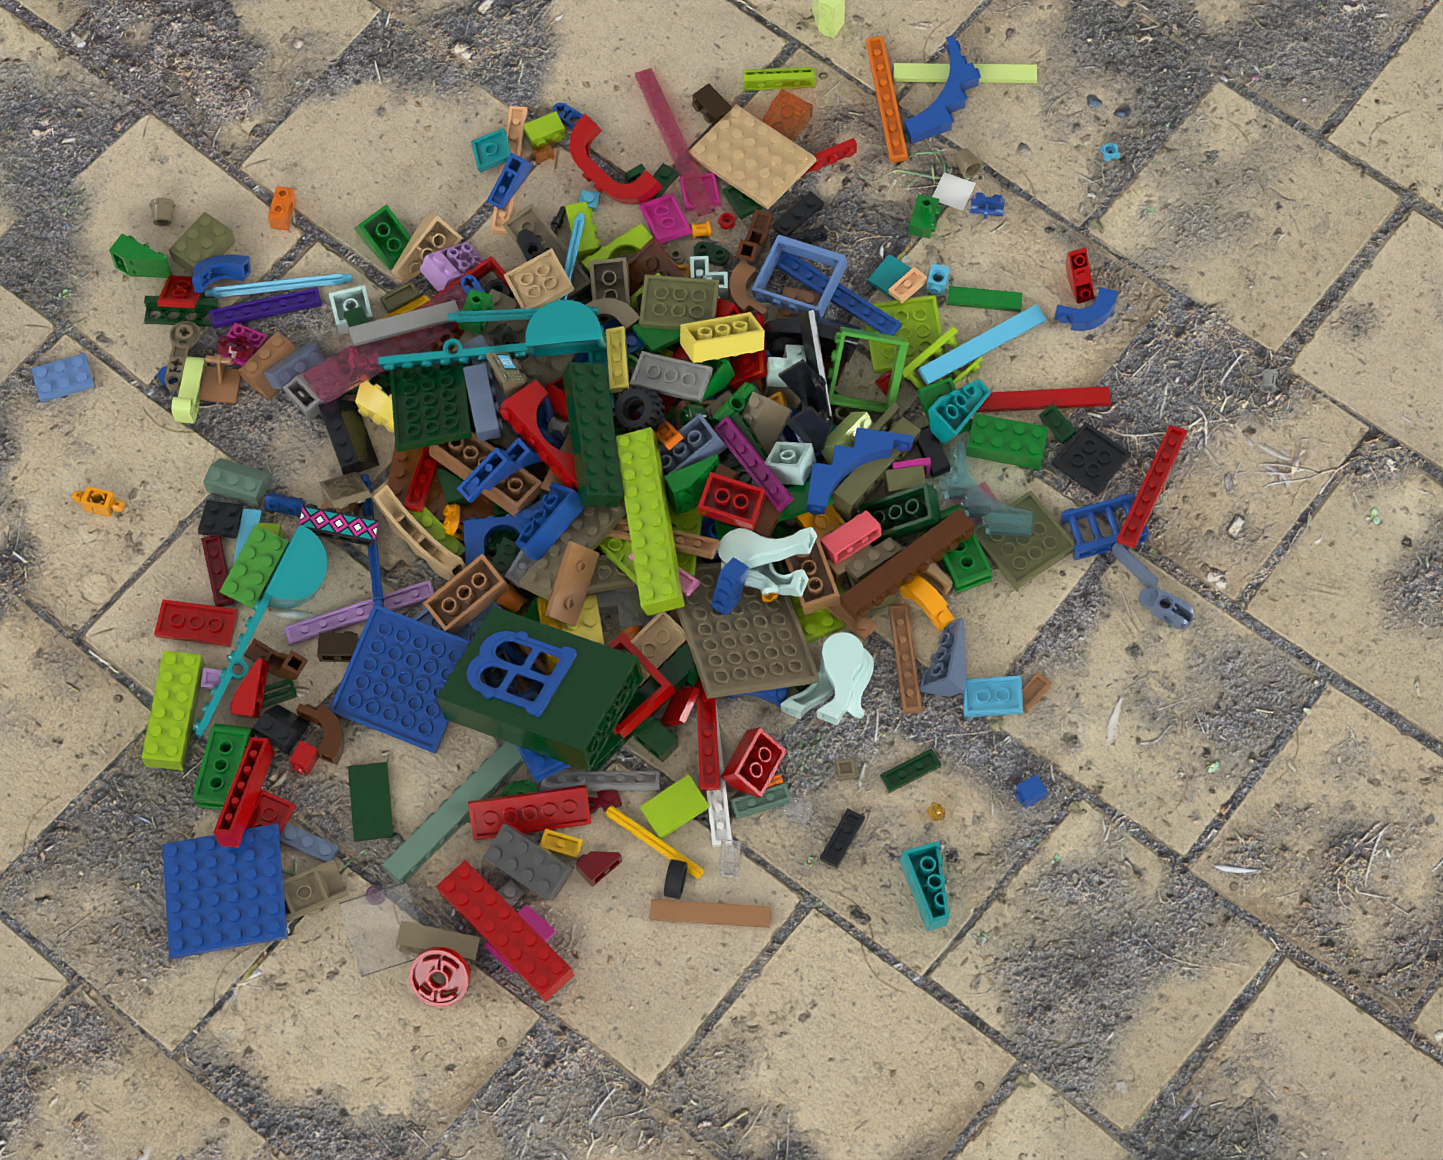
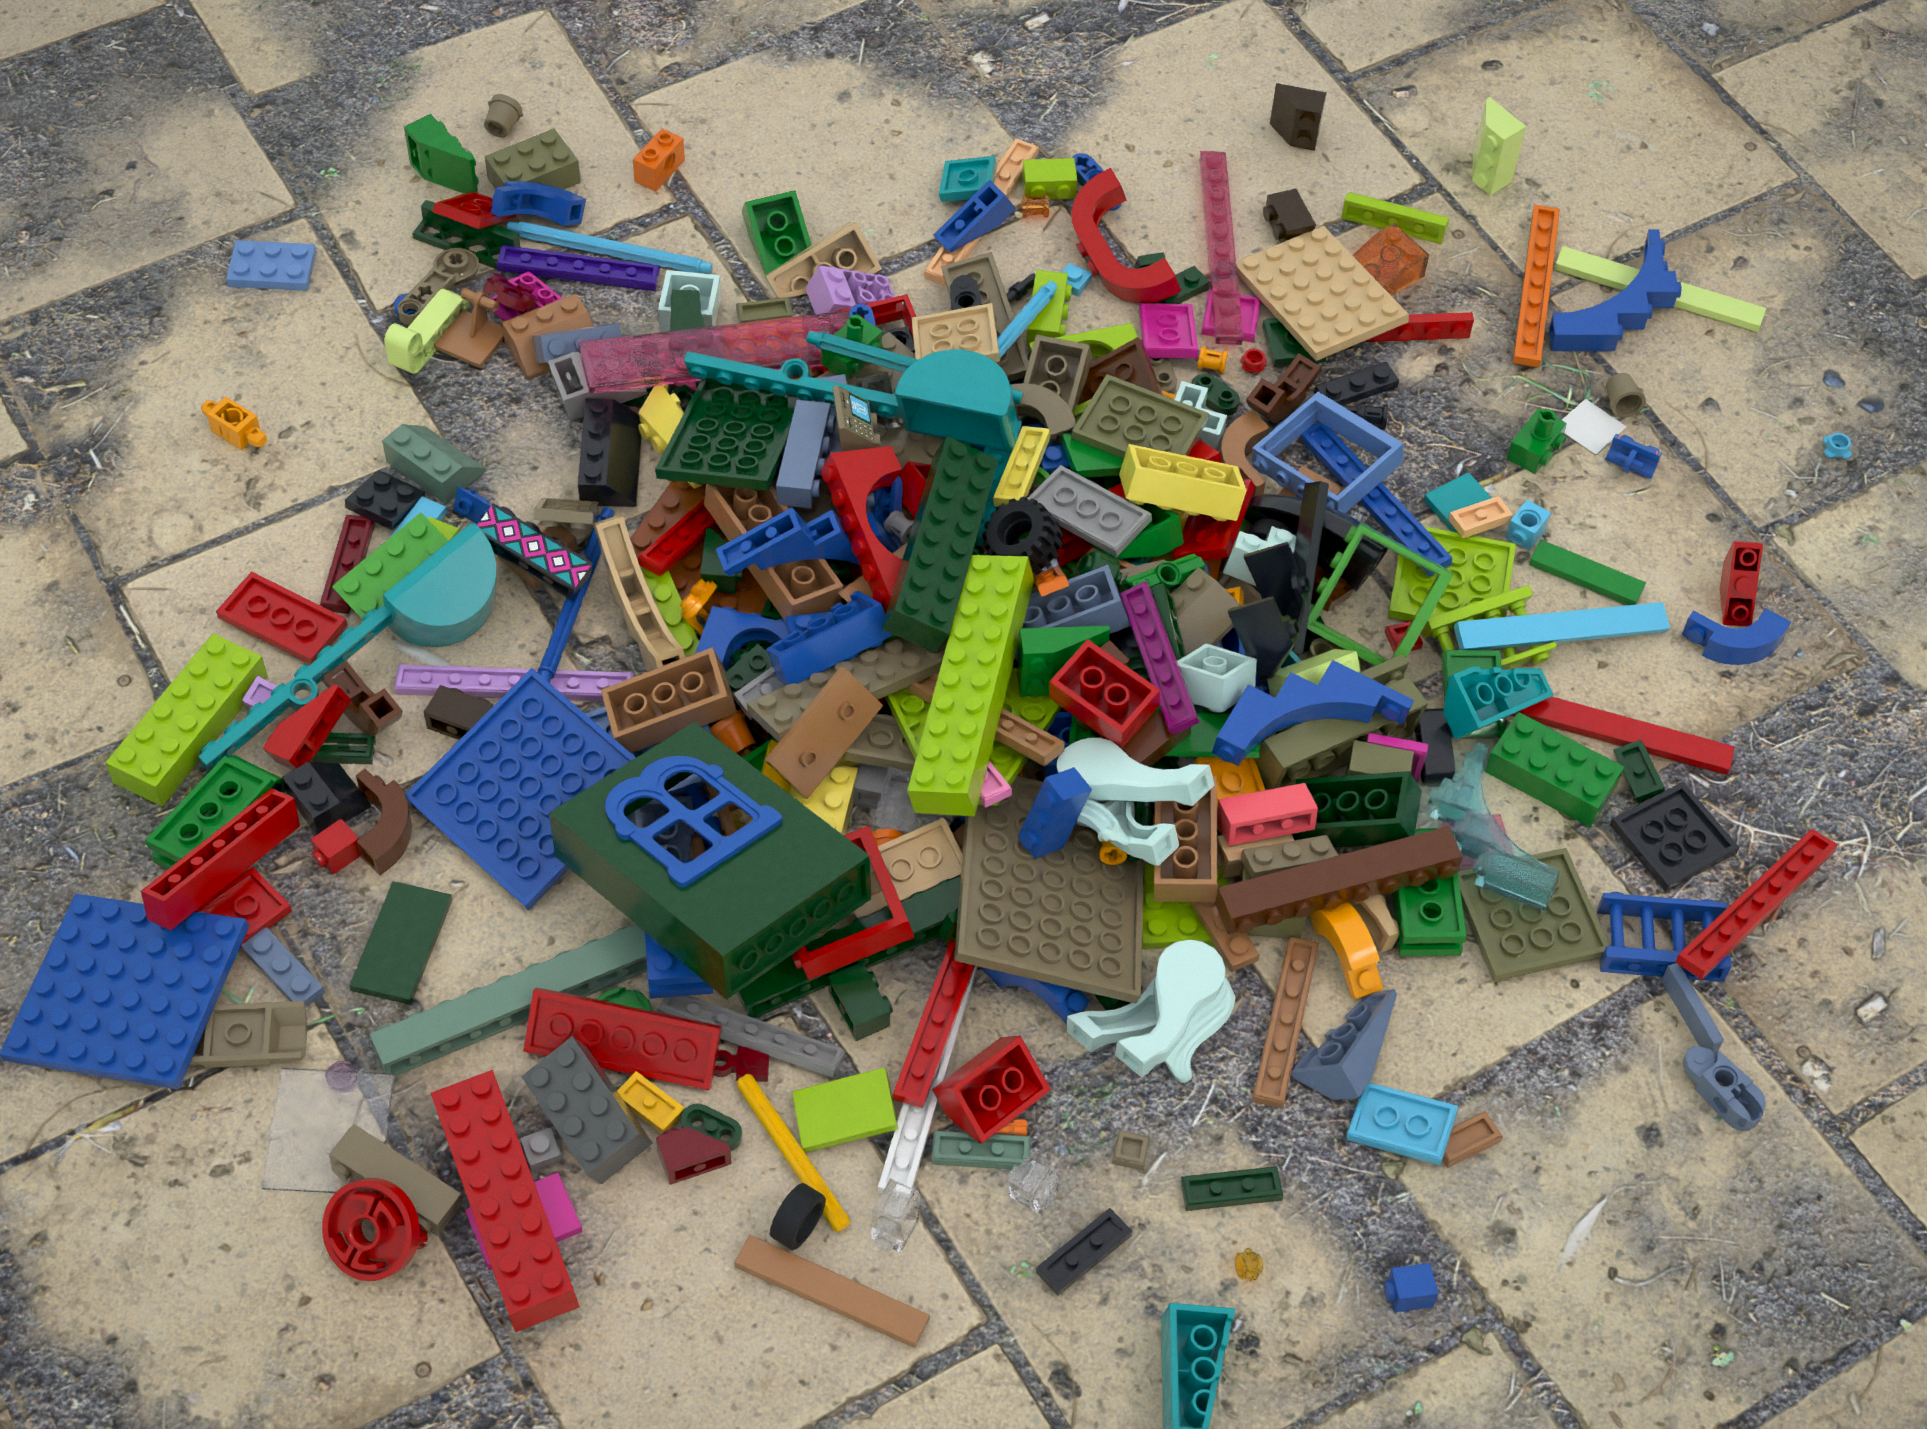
camera: 15 degrees right, 10 degrees down
light grey tile [348,300,459,347] -> none
red tile [661,686,700,727] -> none
none -> dark green plate [681,1104,742,1151]
none -> dark brown slope [1270,83,1327,151]

